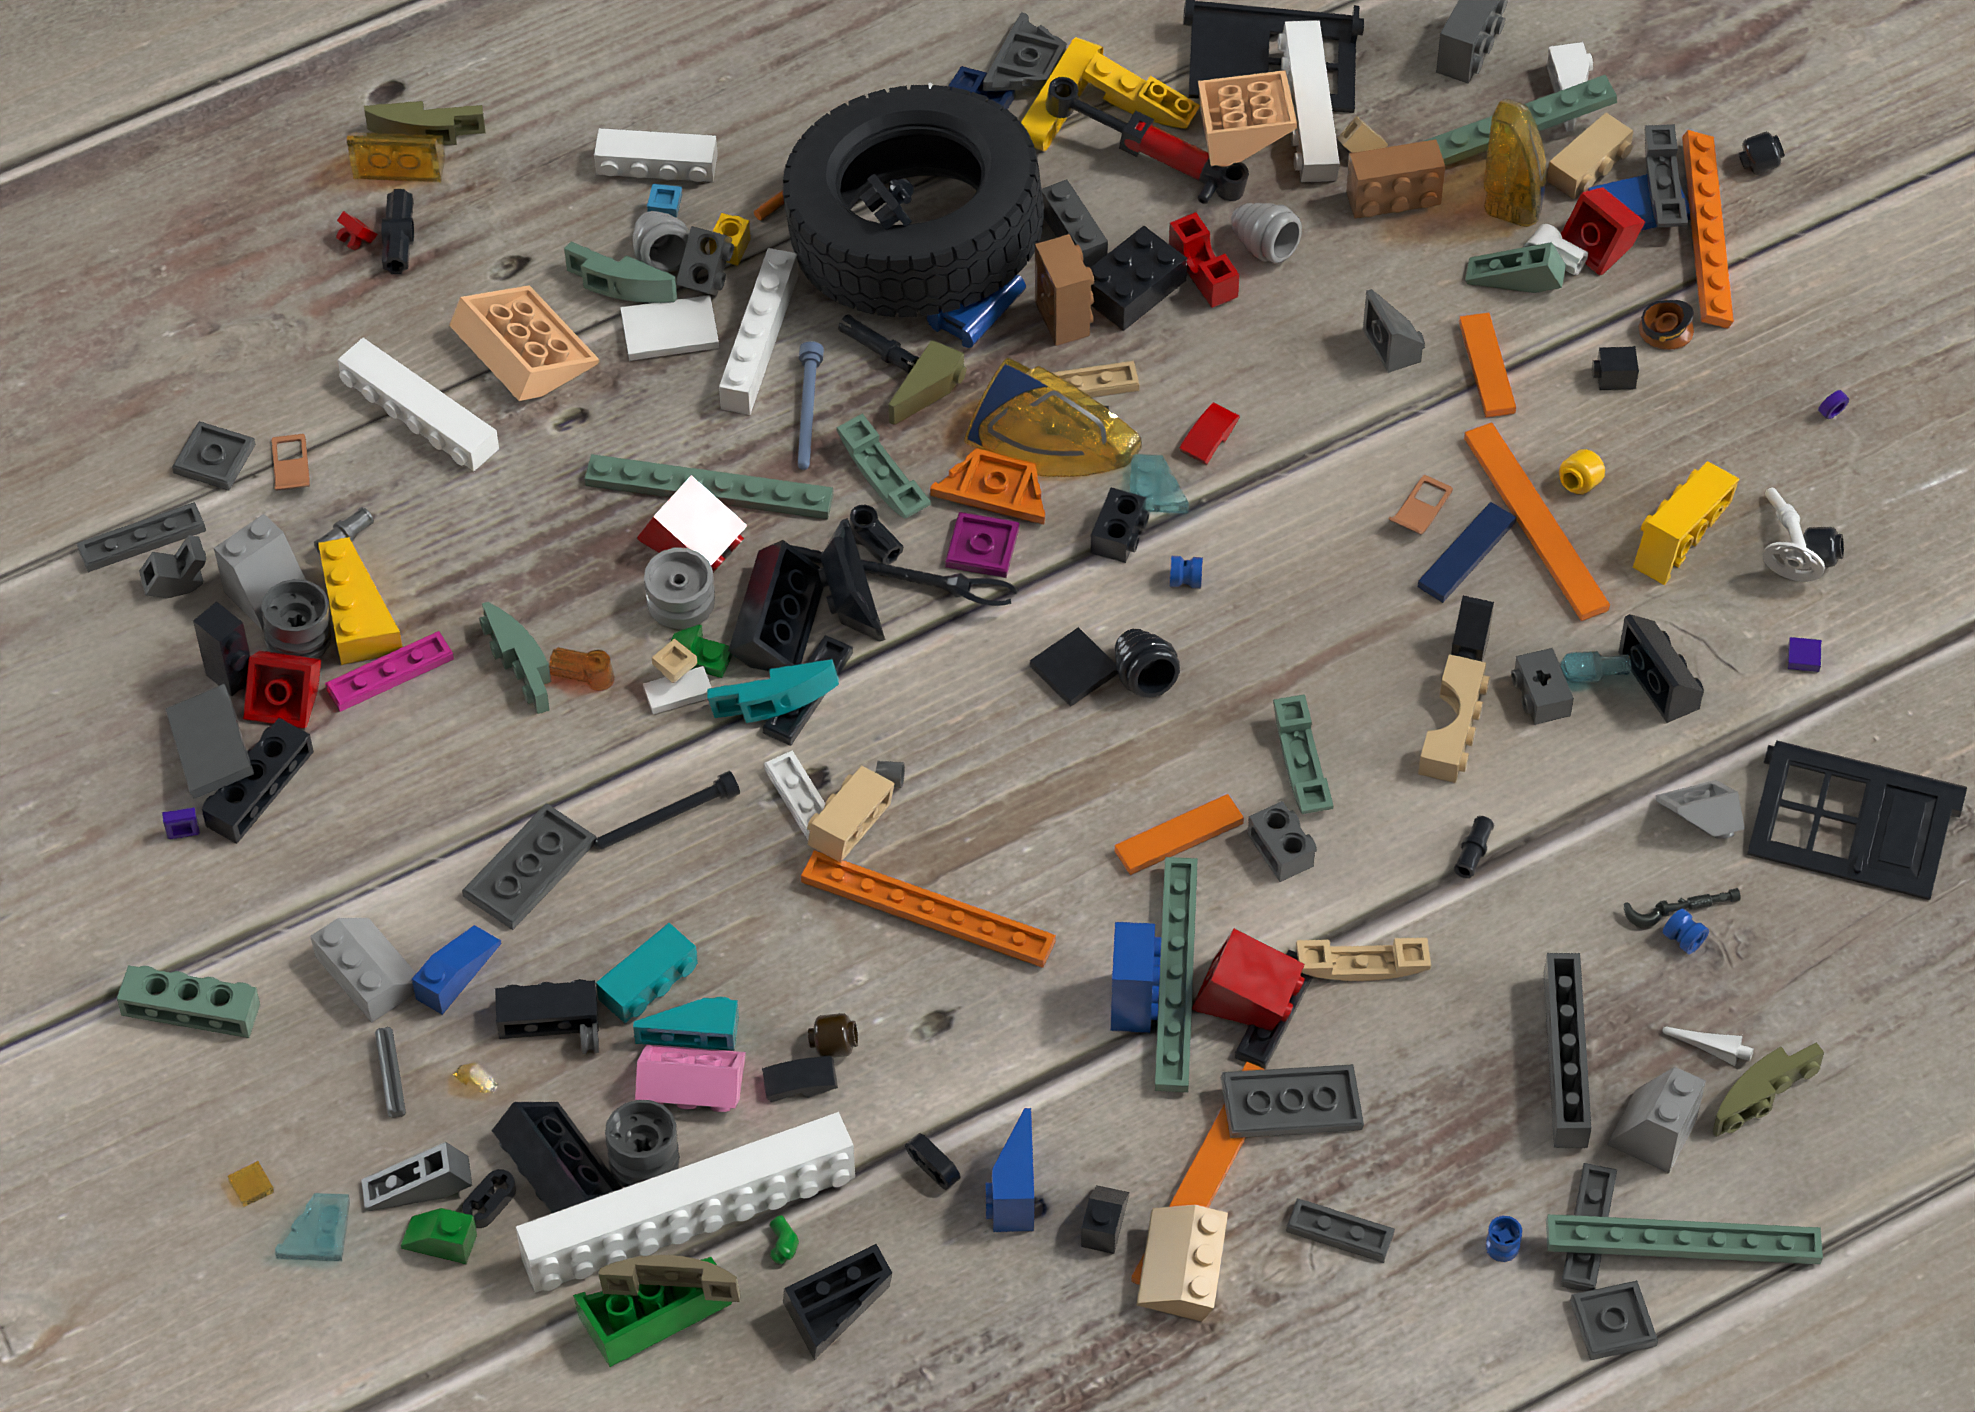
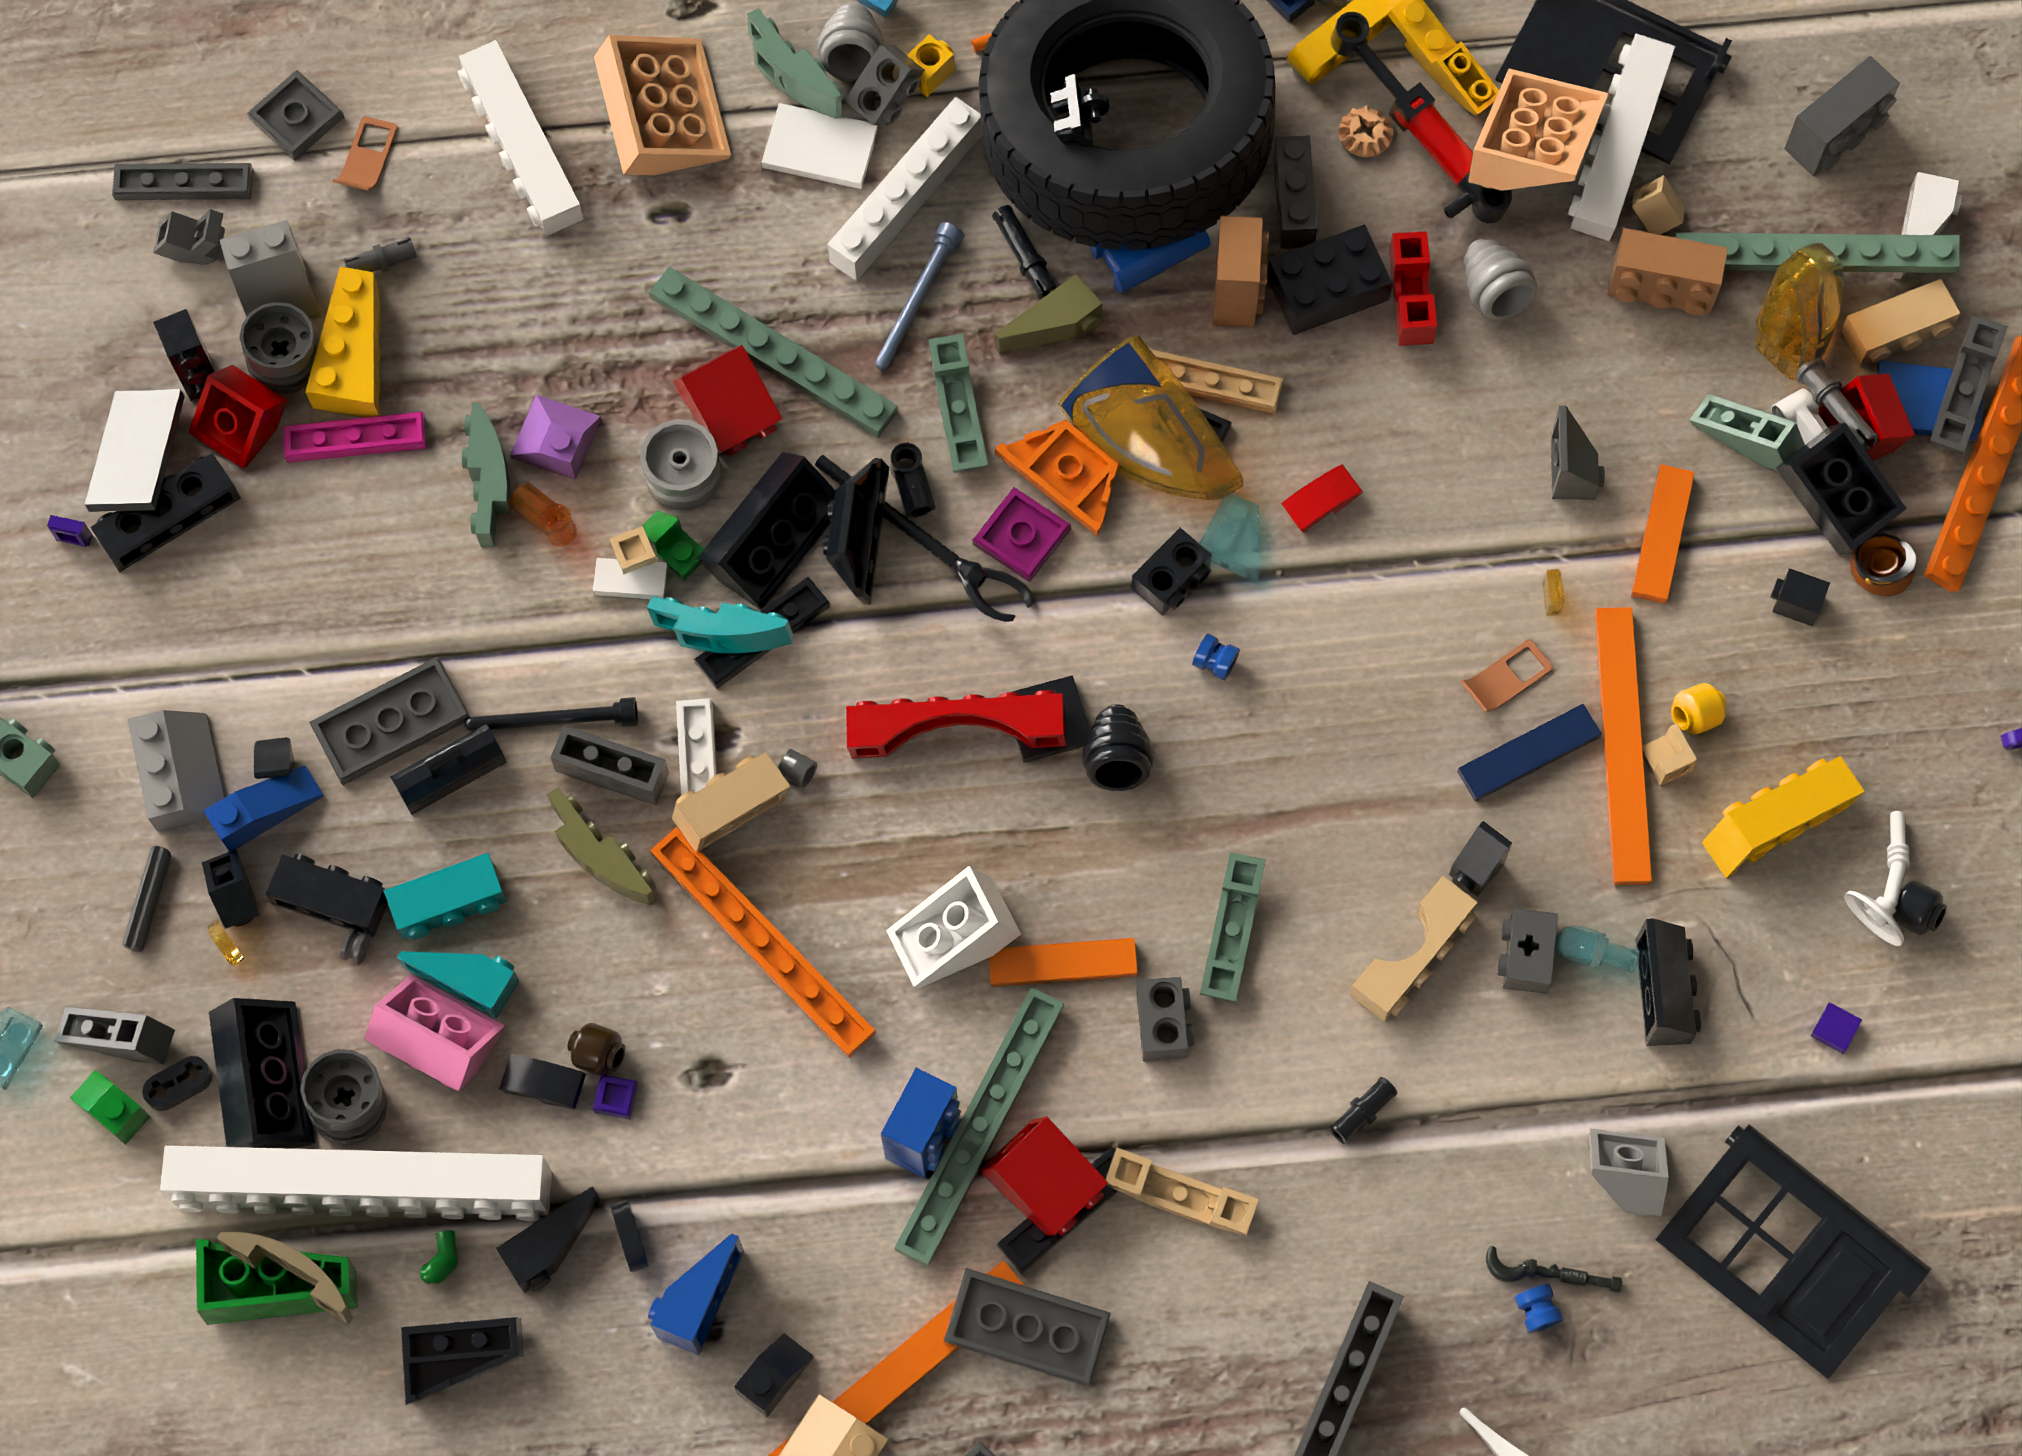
camera: 25 degrees right, 15 degrees up
none -> black slope [202,849,260,929]
none -> black slope [254,737,294,779]
none -> black piece [390,724,507,815]
none -> black slope [496,1186,601,1292]
none -> medium lavender slope [510,395,601,480]
none -> olive slope [547,787,656,905]
none -> dark grey brick [550,726,669,805]
none -> dark purple tile [593,1075,638,1119]
none -> red arch [846,690,1067,759]
none -> white slope [886,866,1021,989]
none -> light nougat gear [1339,105,1394,157]
none -> clear yellow tile [1542,569,1565,616]
none -> tan panel [1642,724,1697,786]
none -> black brick [1776,422,1907,553]
none -> dark grey pin [1796,358,1879,451]

